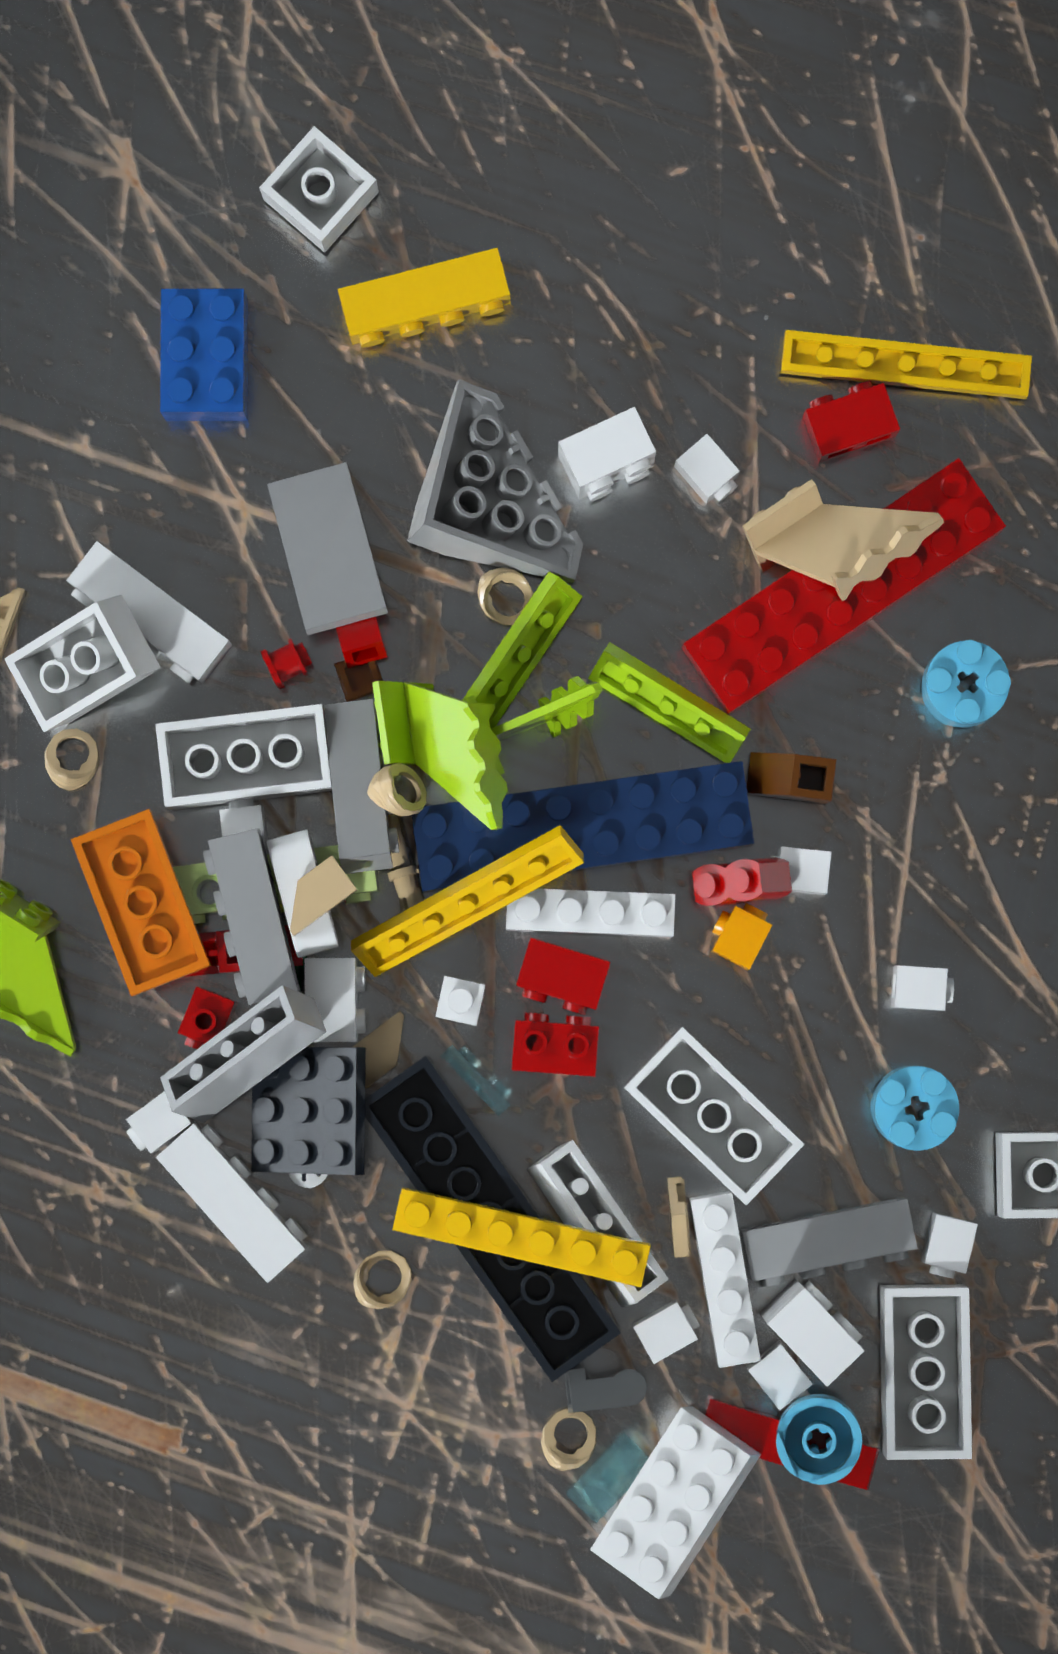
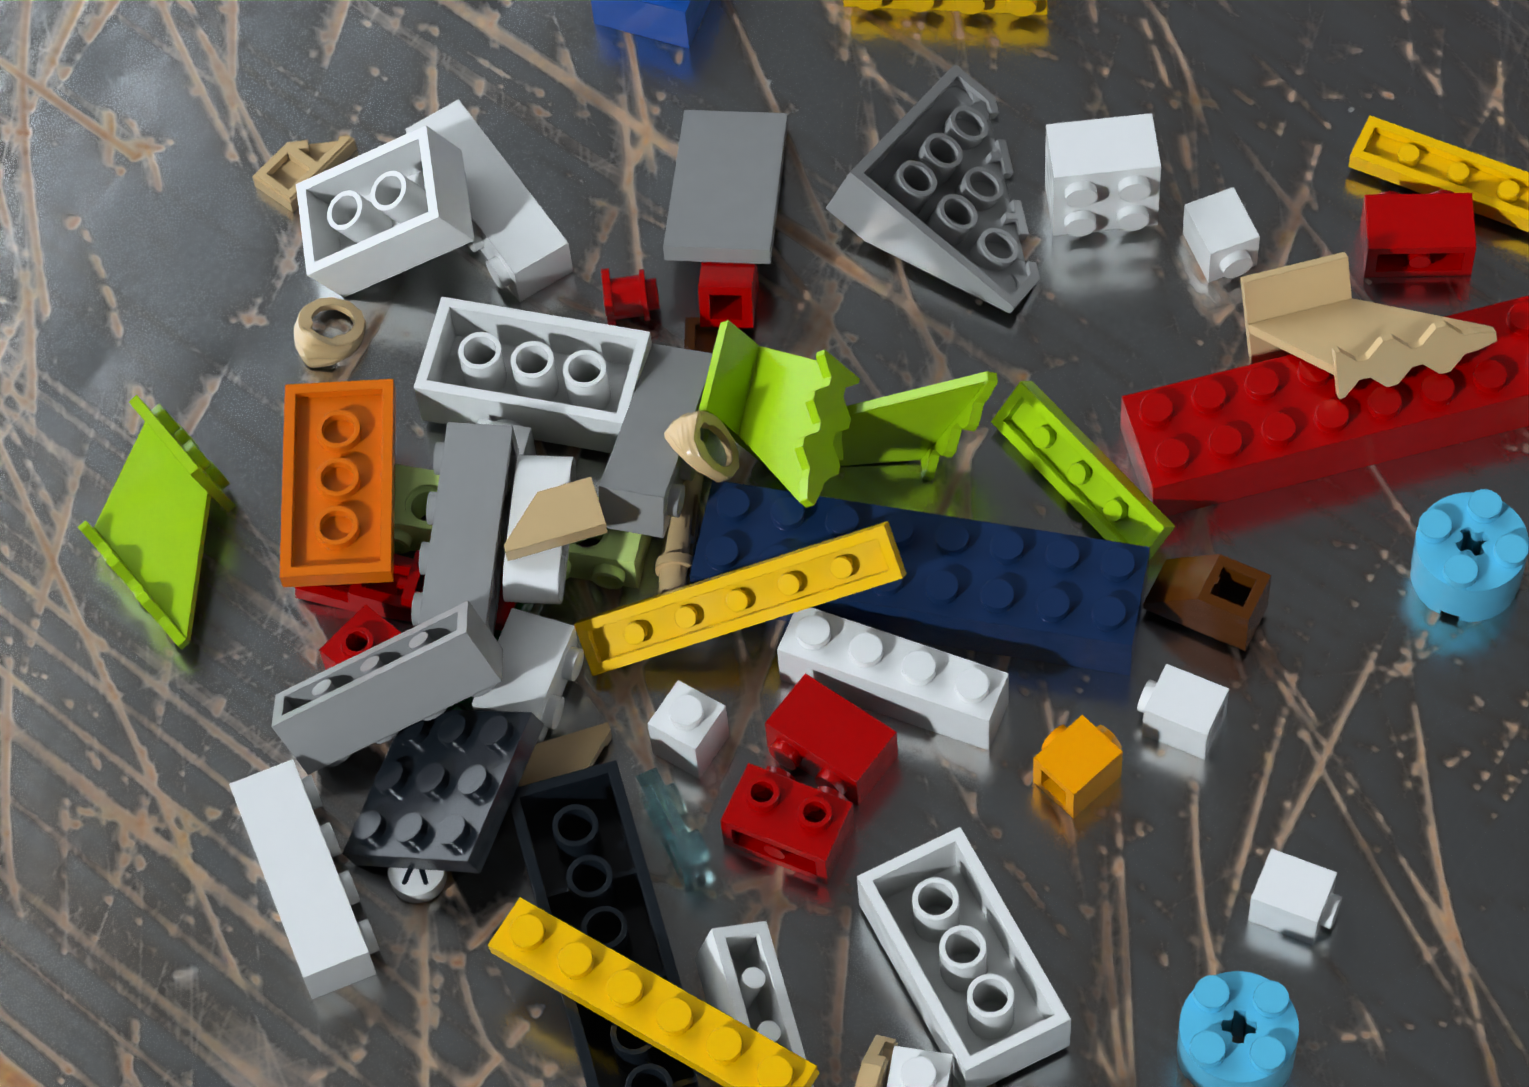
camera: 20 degrees right, 25 degrees down
white brick [126,1091,196,1153] -> none
tan piece [353,1251,411,1309] -> none
lime plate [462,572,583,729] -> none
tan piece [477,567,534,625] -> none
red brick [692,858,792,906] -> none

